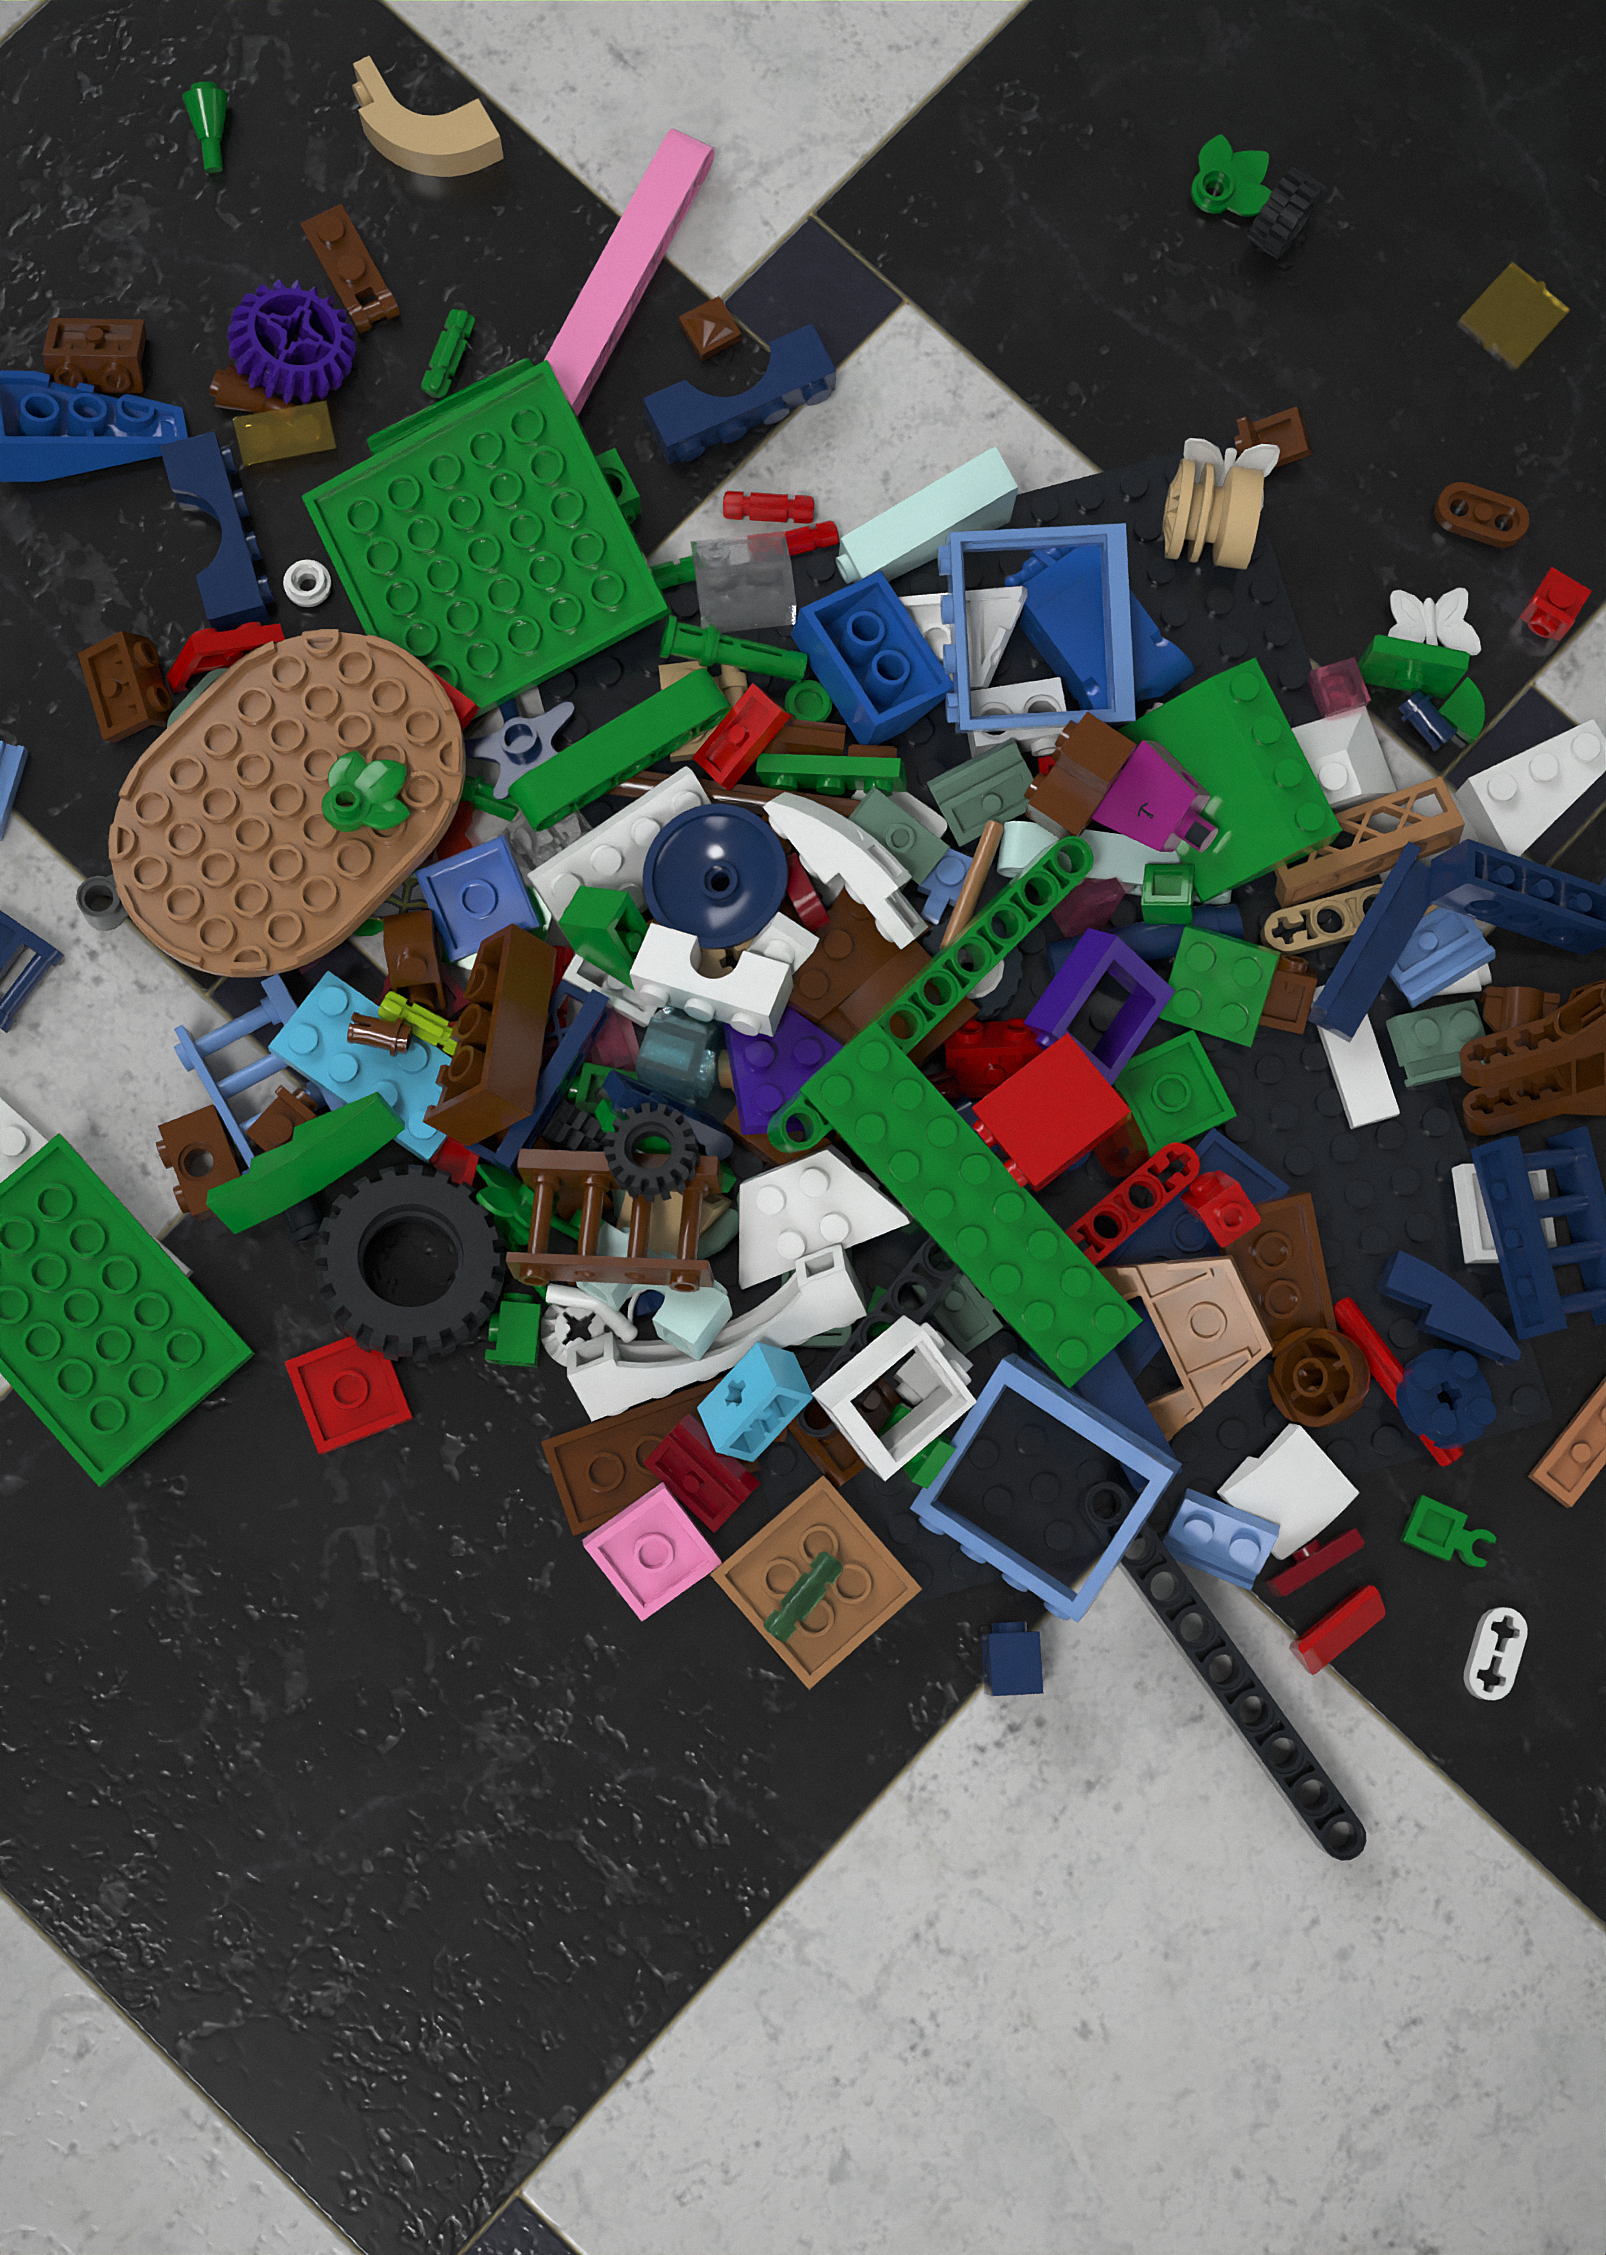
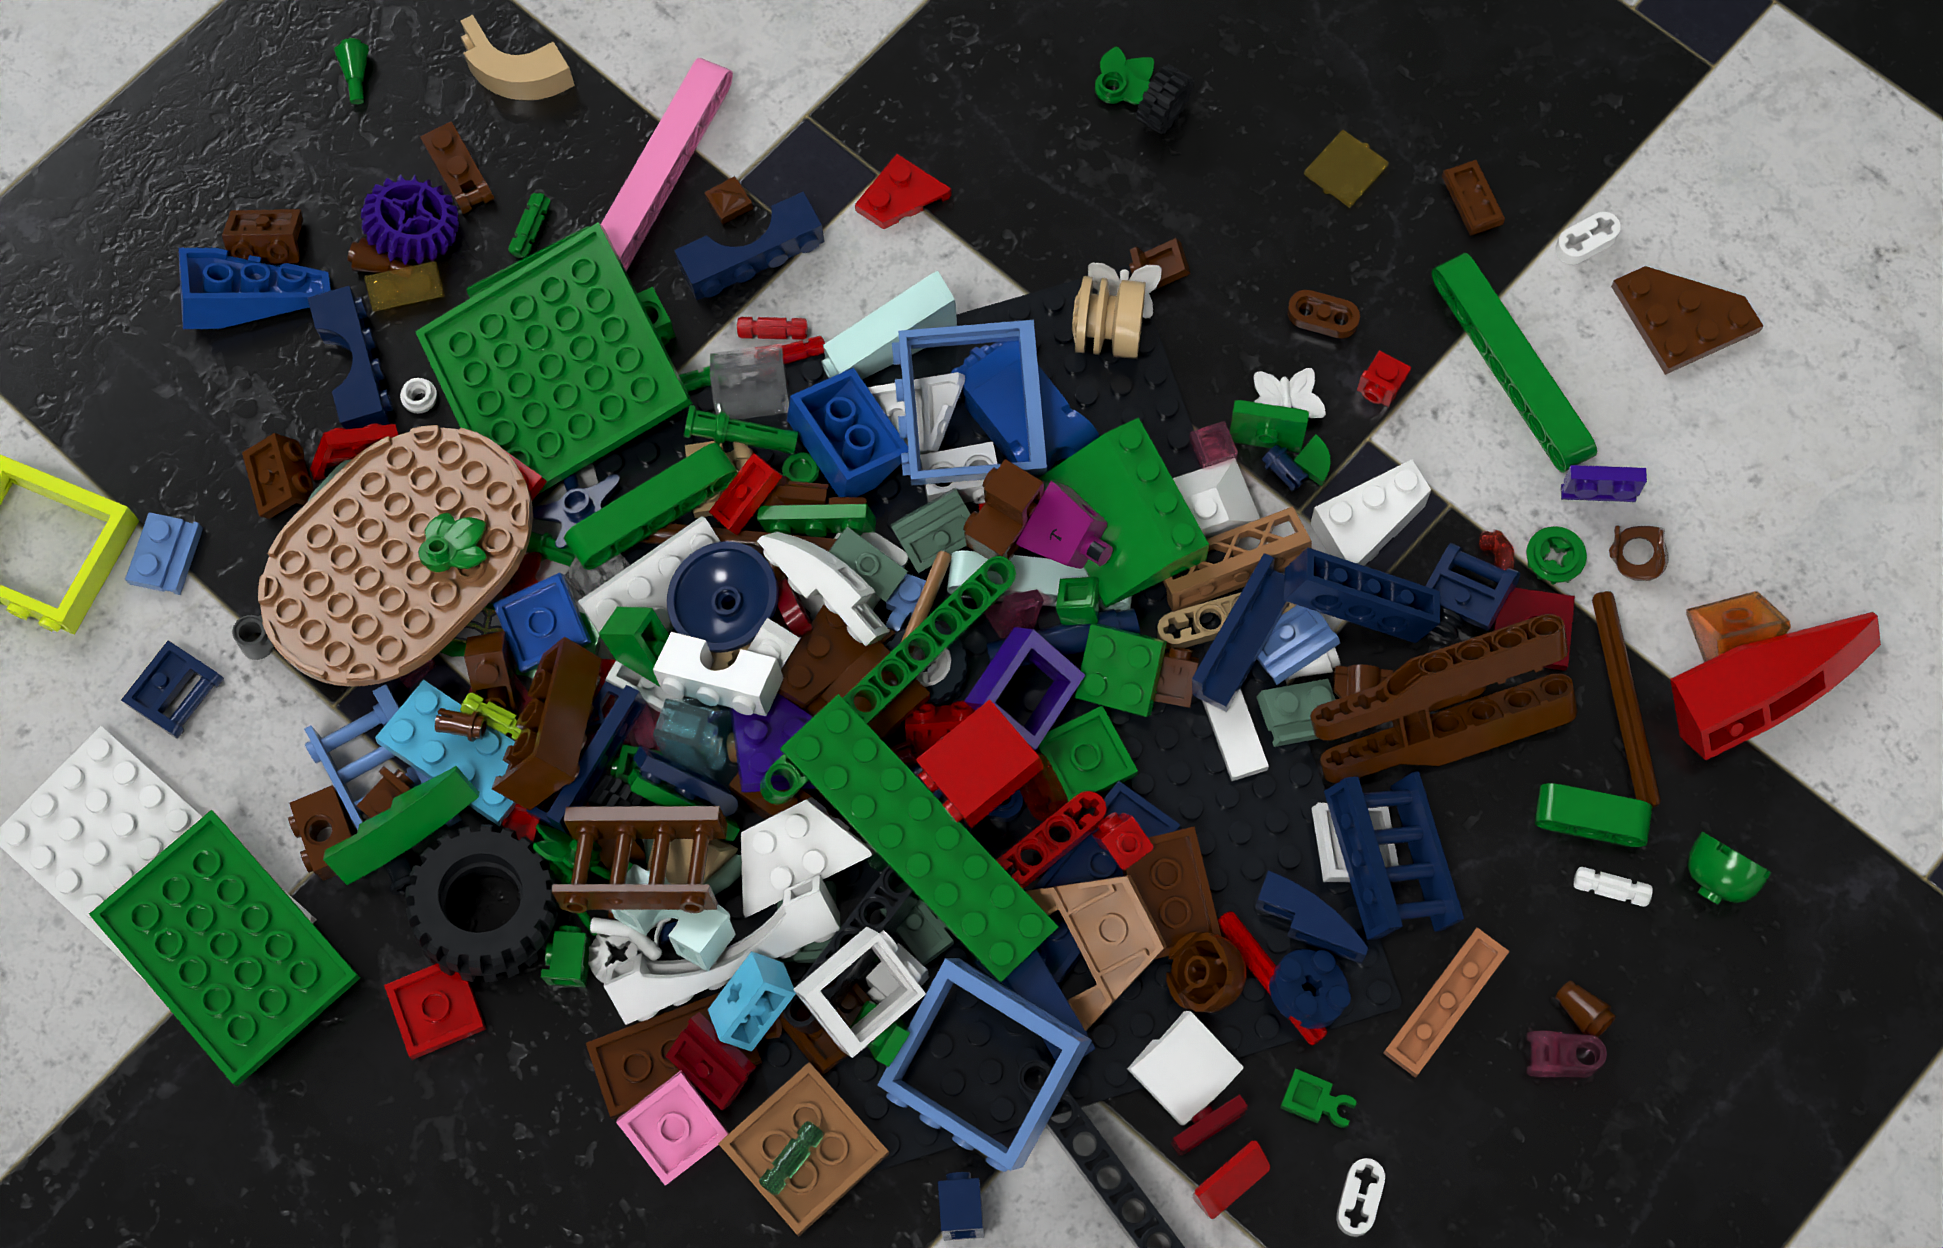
camera: 10 degrees right, 10 degrees down
black tyre [604,1103,700,1202] -> none
medium blue plate [1161,1488,1280,1591] -> none
none -> red wing [855,154,952,229]

